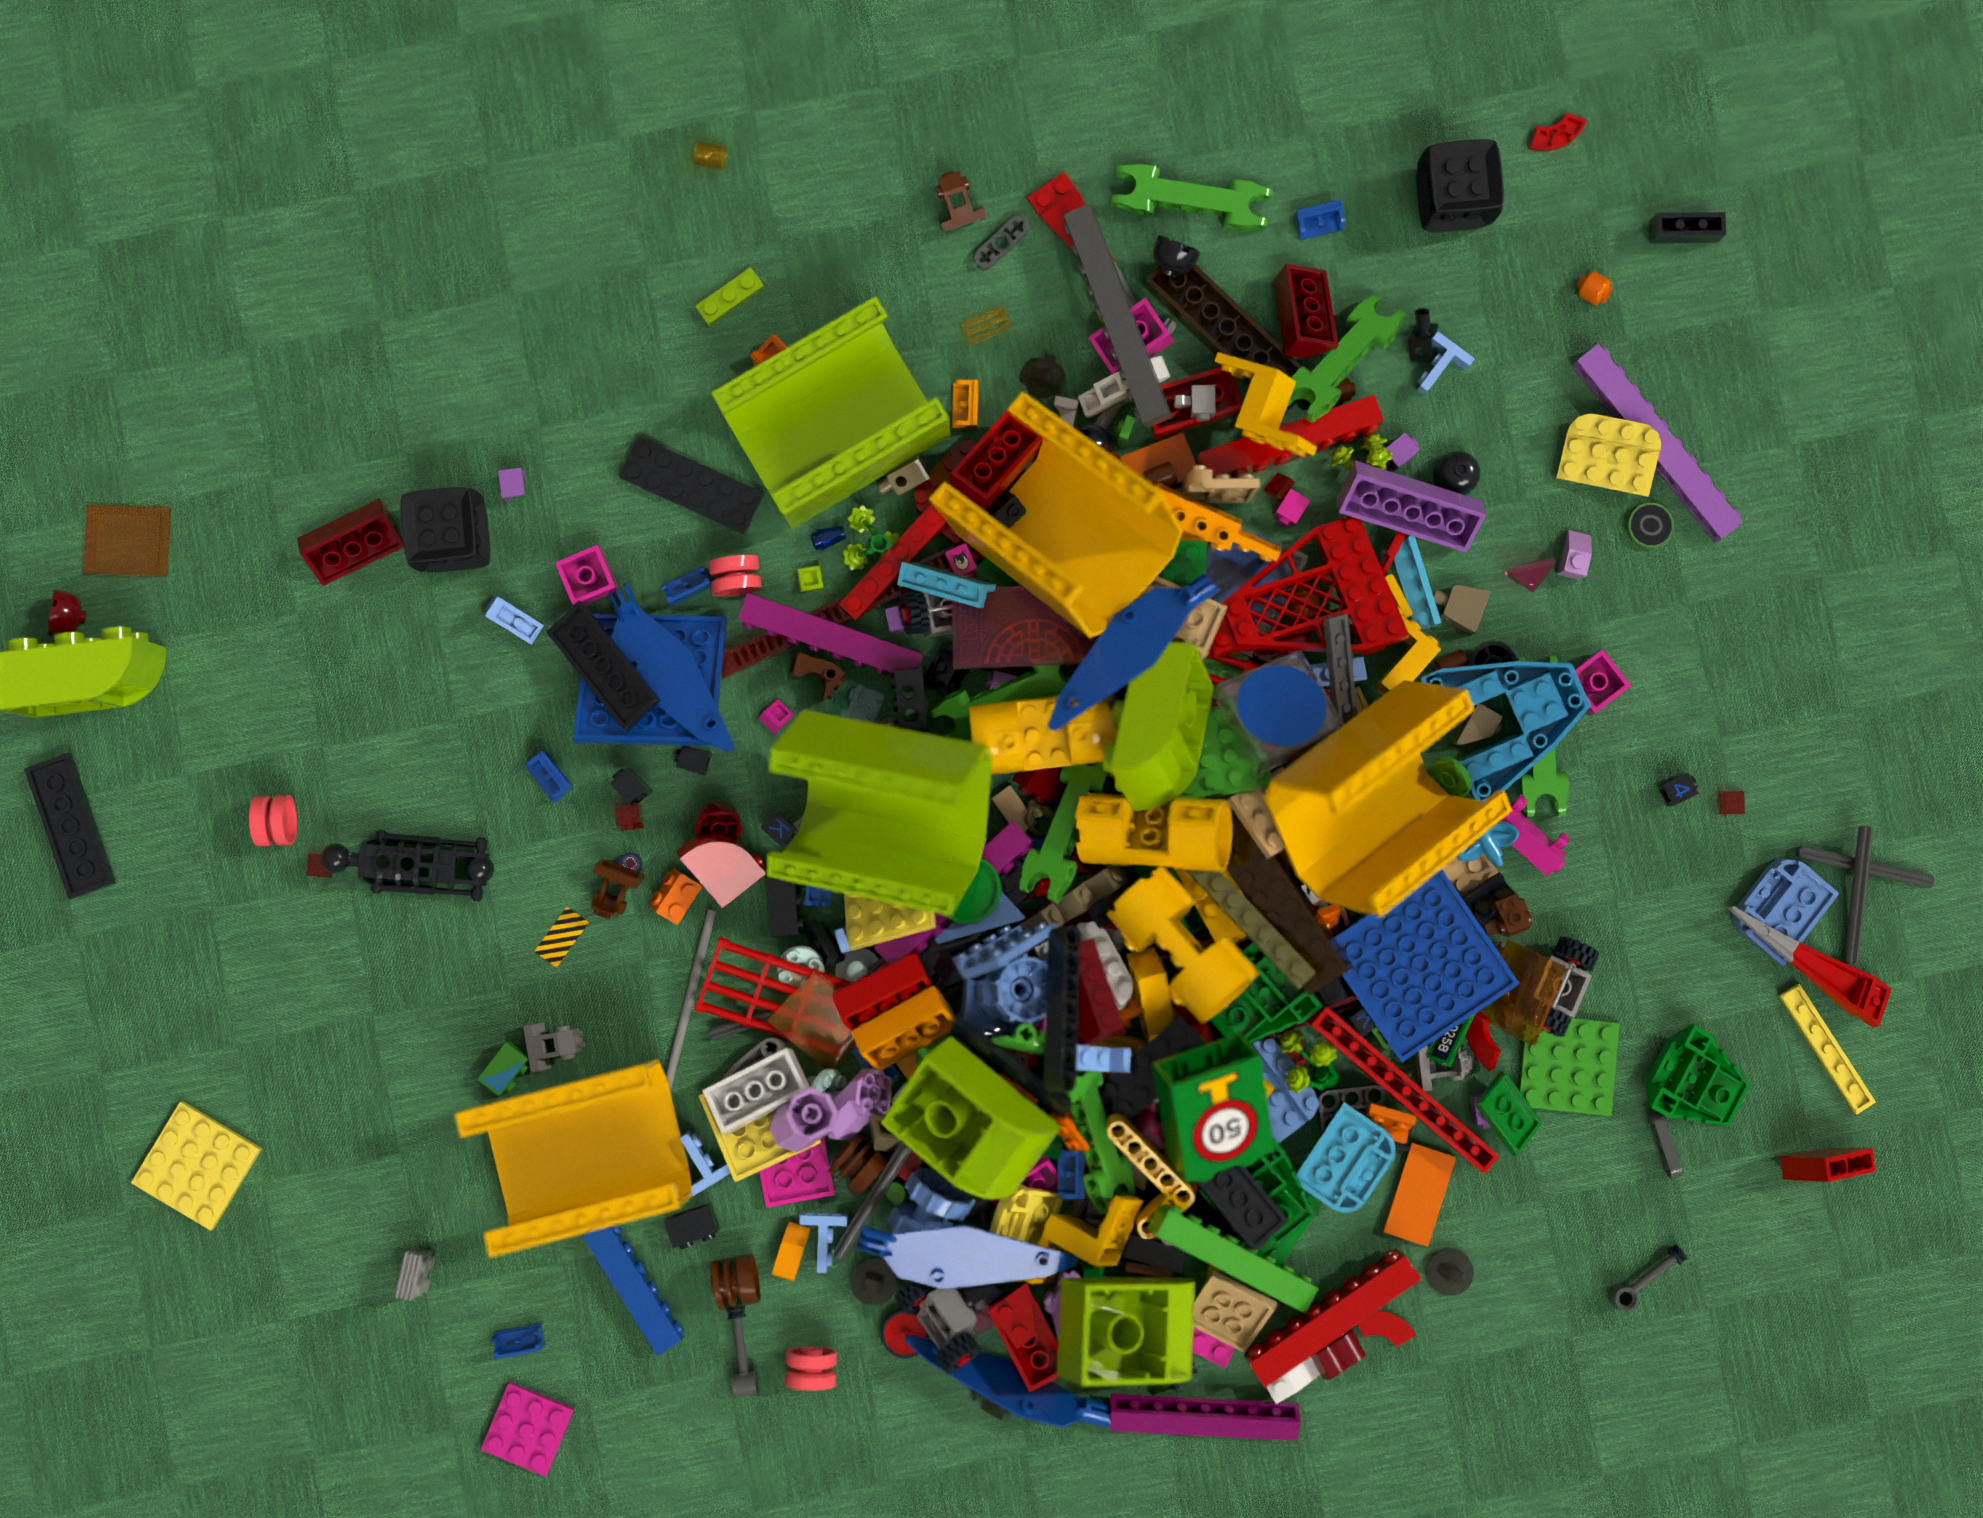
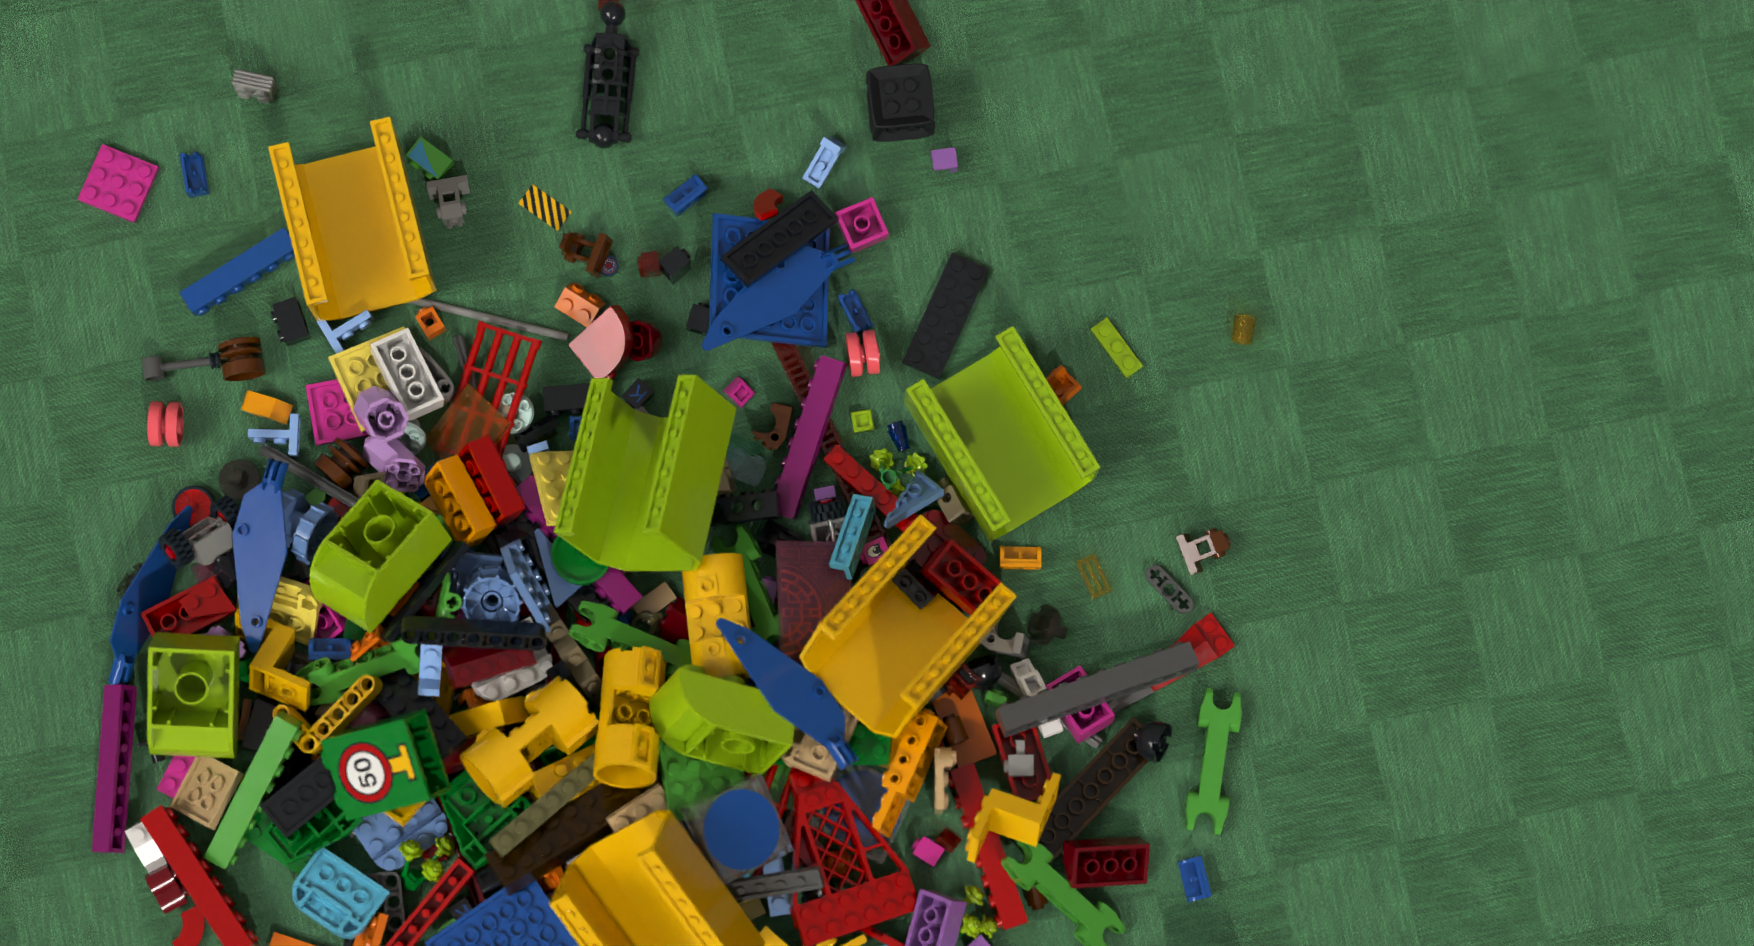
camera: 85 degrees right, 5 degrees down
none -> orange brick [415,306,447,341]
none -> red tile [754,189,783,221]
none -> medium blue wing [884,470,944,529]

